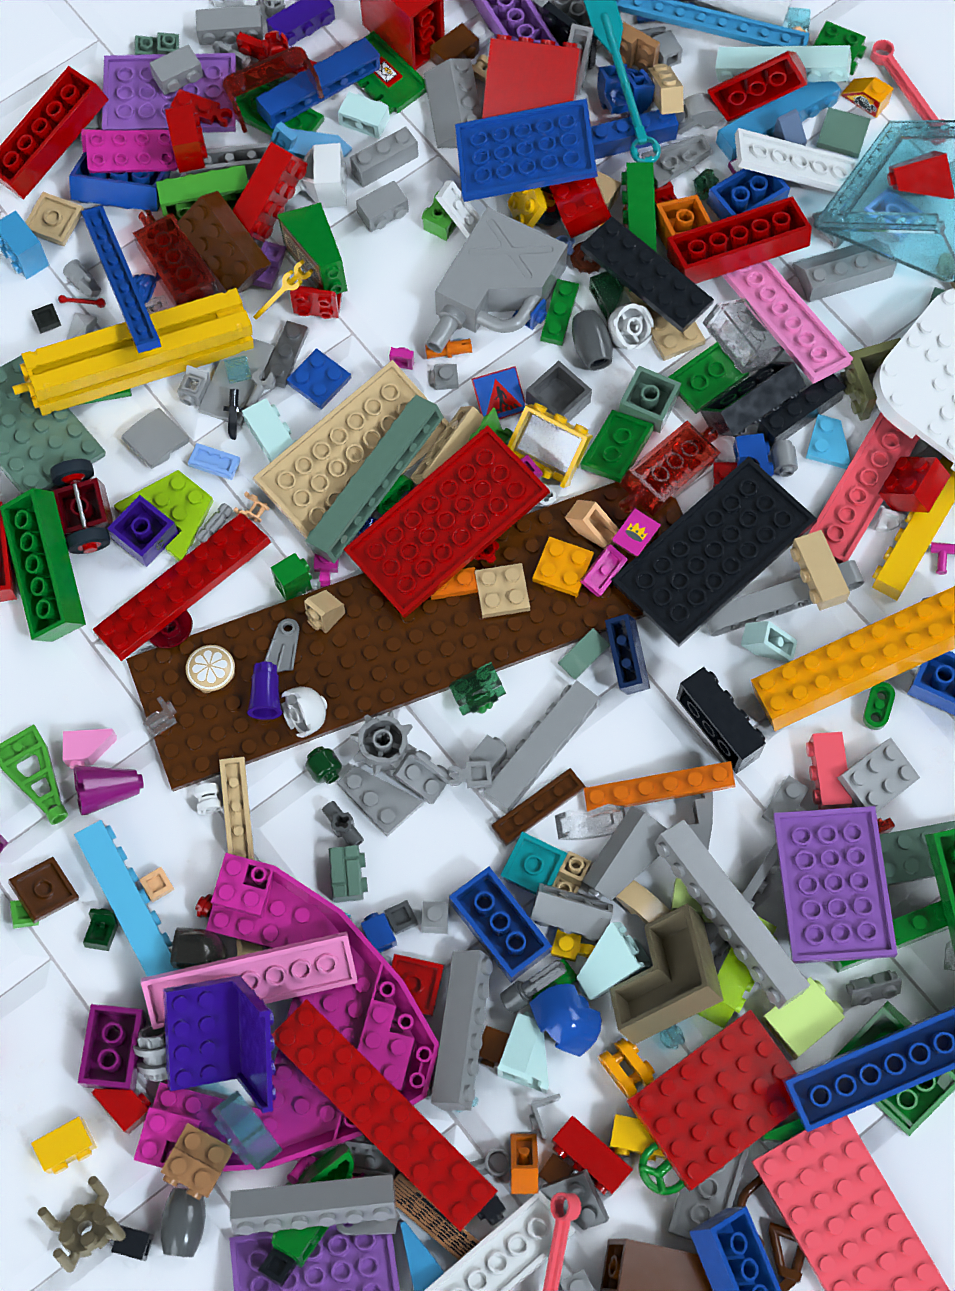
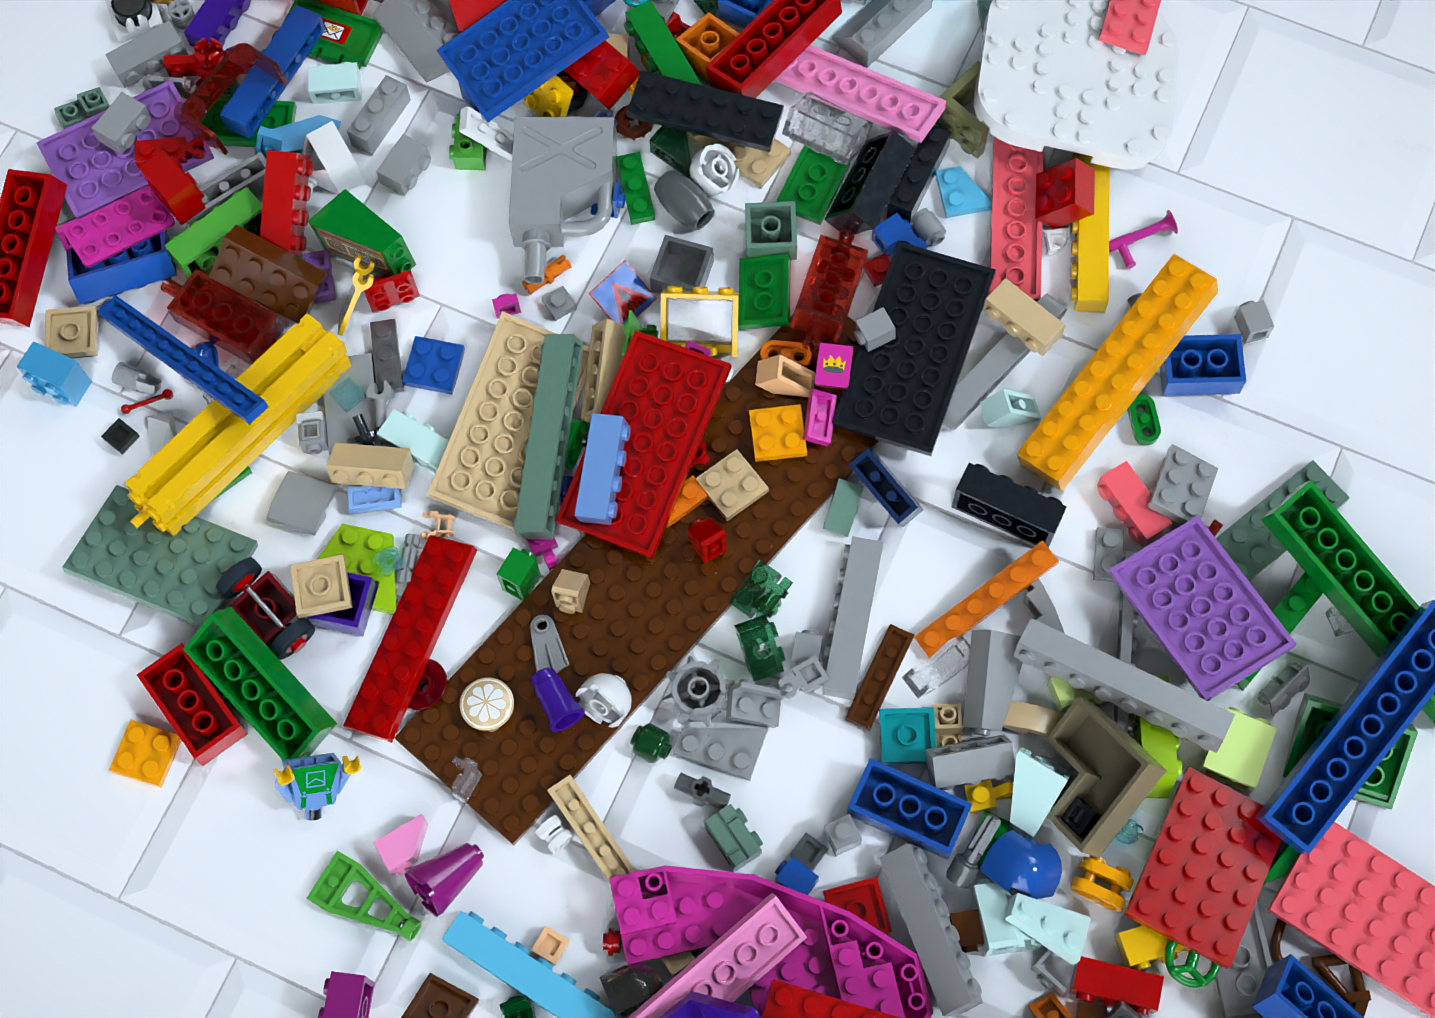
camera: 25 degrees left, 0 degrees up
none -> torso [273,753,361,821]
none -> tan plate [290,554,353,618]
none -> tan brick [326,443,414,489]
none -> clear light blue plate [374,546,405,576]
none -> medium blue brick [575,413,631,525]
none -> red slope [687,517,727,564]
none -> clear green brick [734,615,786,681]
none -> orange plate [760,340,812,368]
none -> light grey brick [854,307,896,352]
none -> light aqua wing [1005,893,1091,965]
none -> black plate [1061,797,1101,838]

